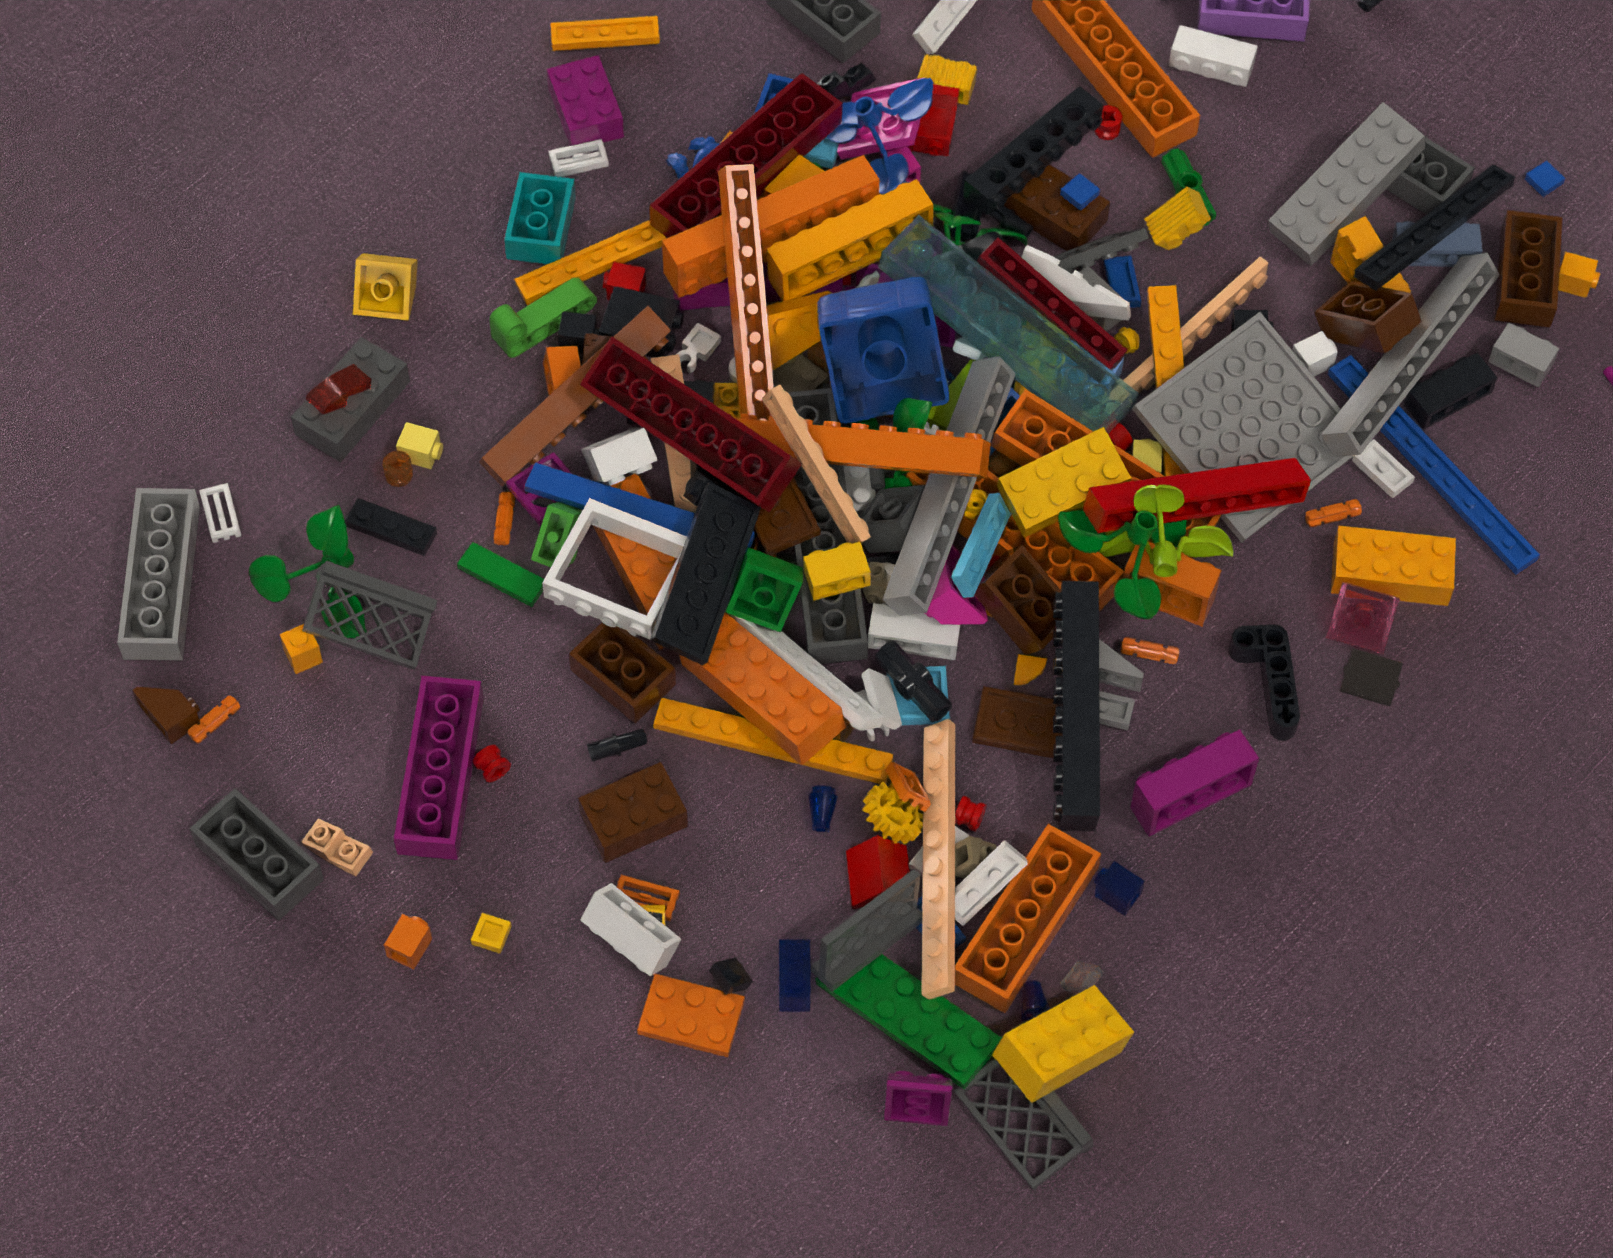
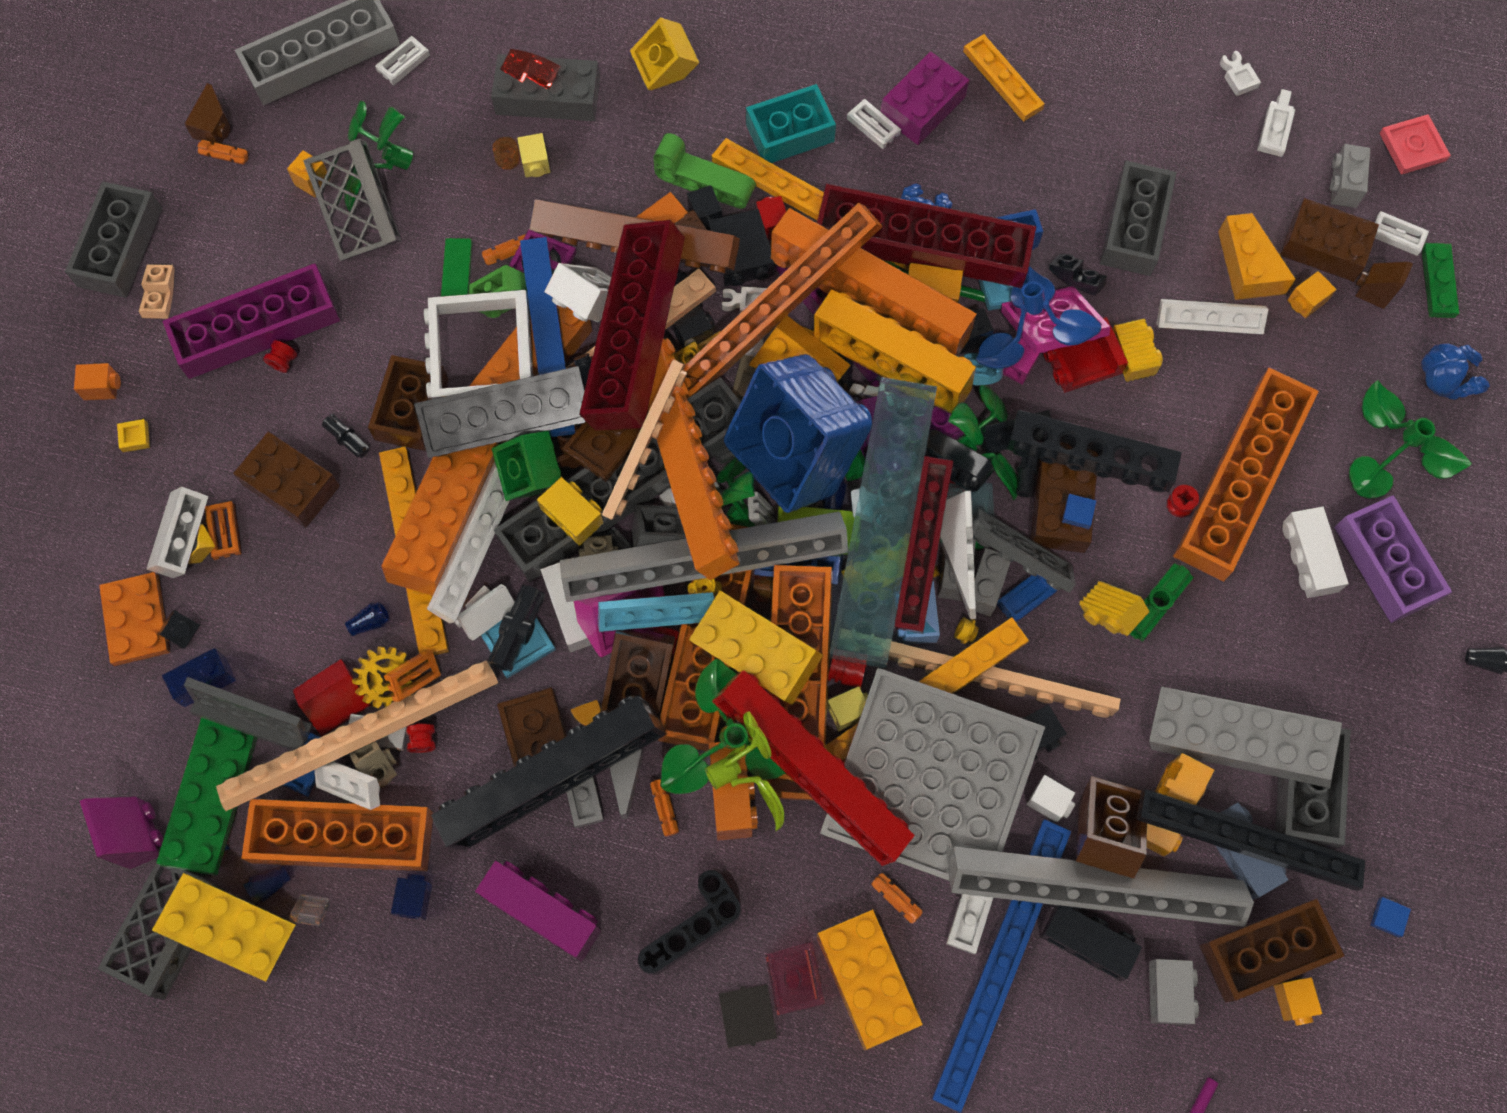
camera: 60 degrees right, 10 degrees up
black plate [345,498,437,556] -> none

